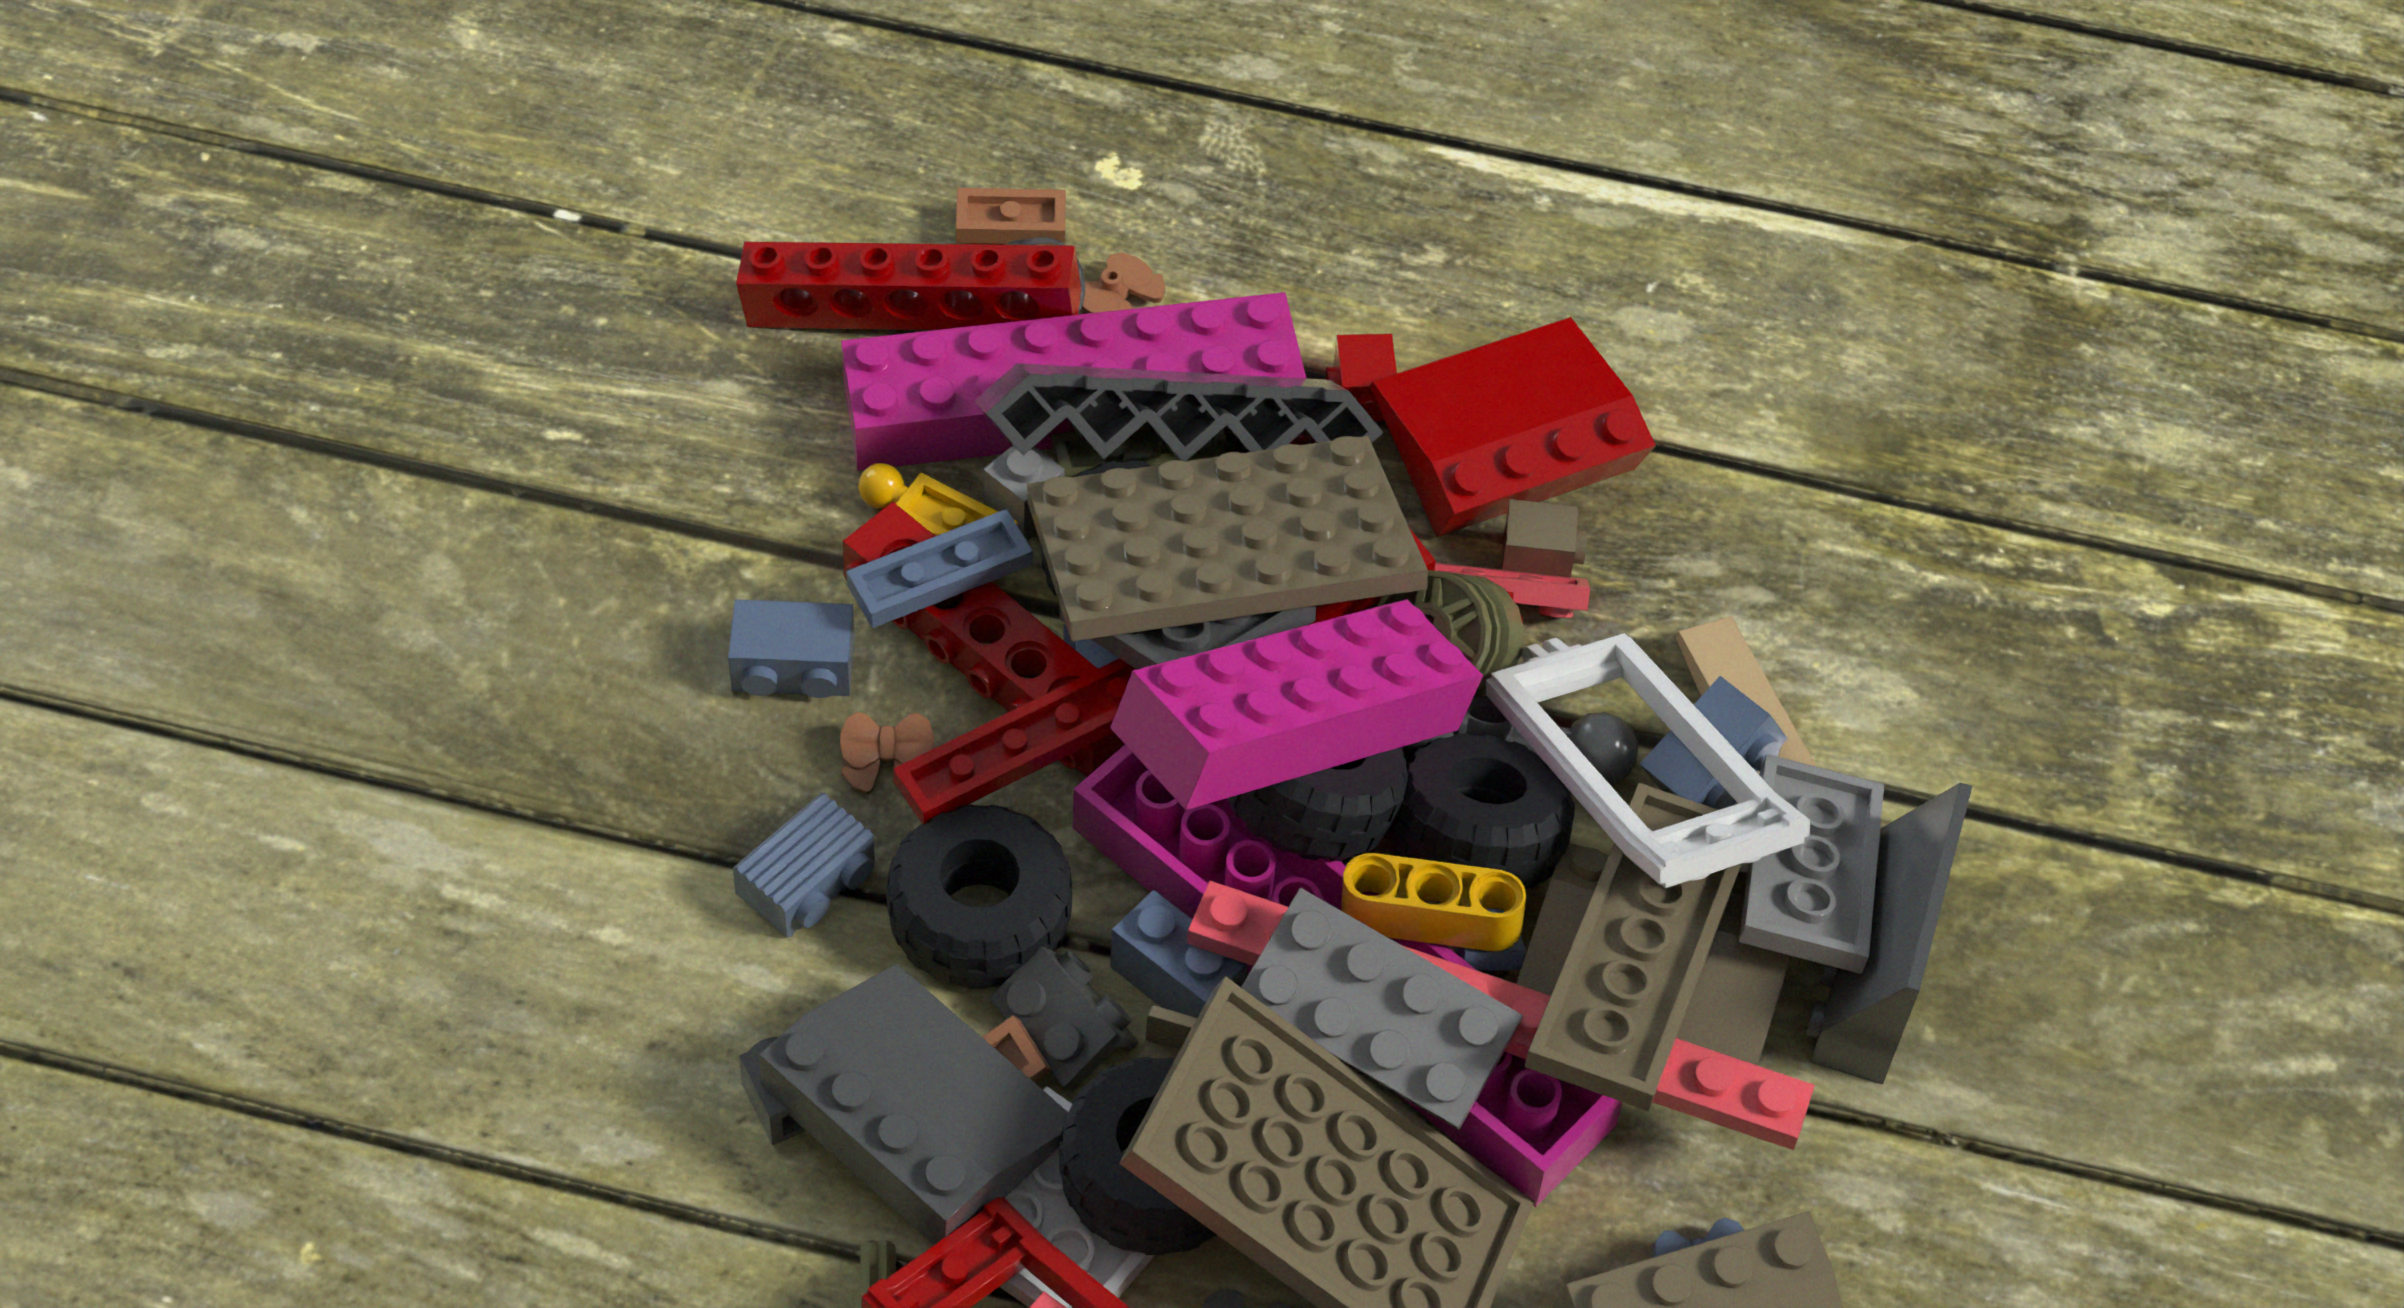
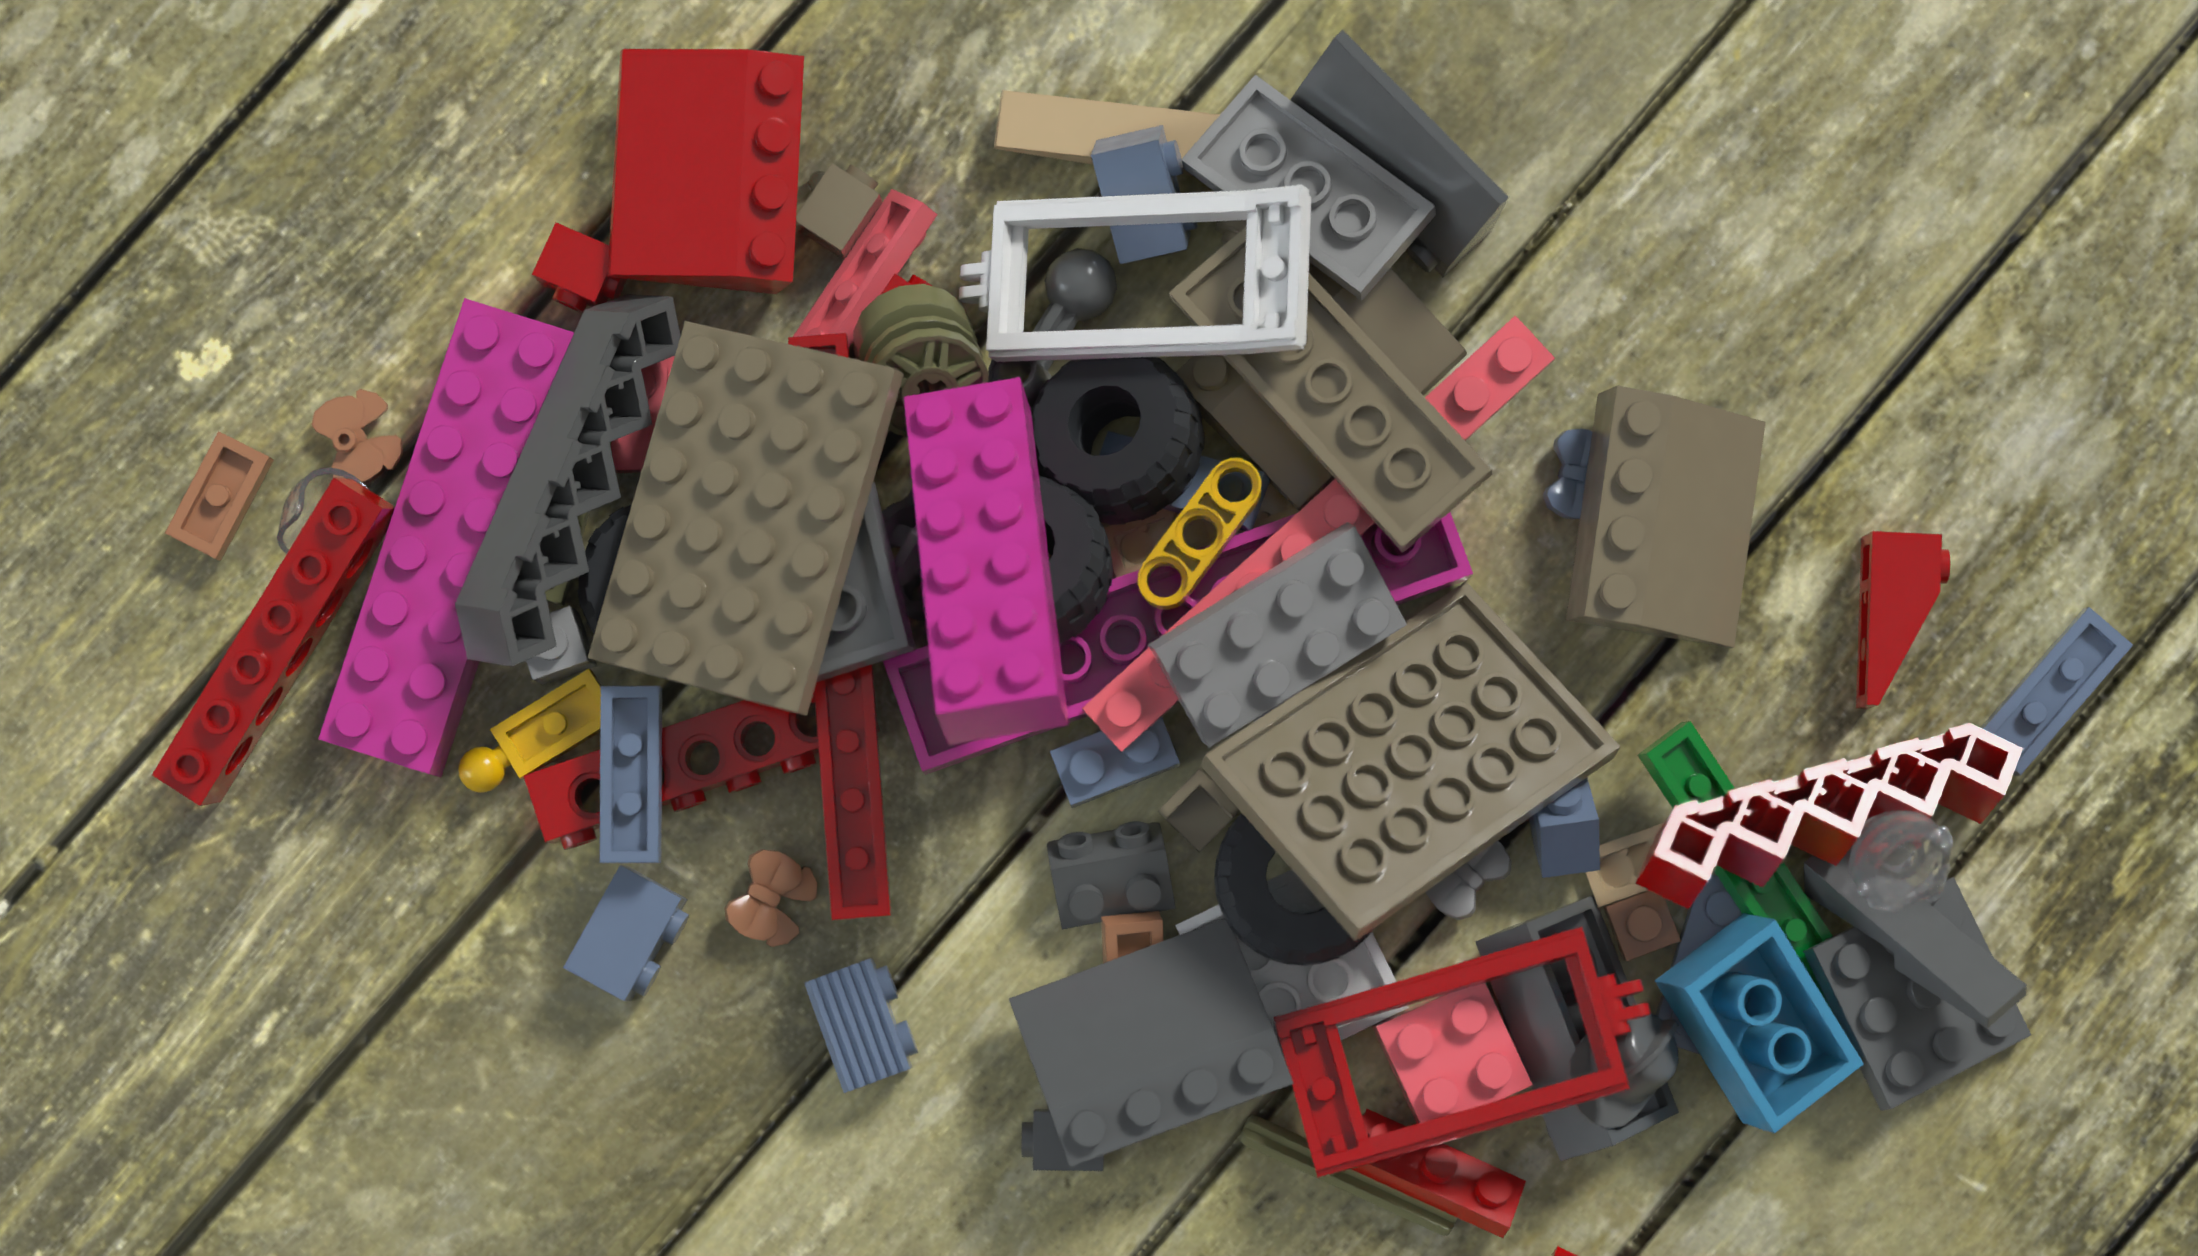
camera: 55 degrees left, 30 degrees up
black tyre [887,804,1072,989] -> none

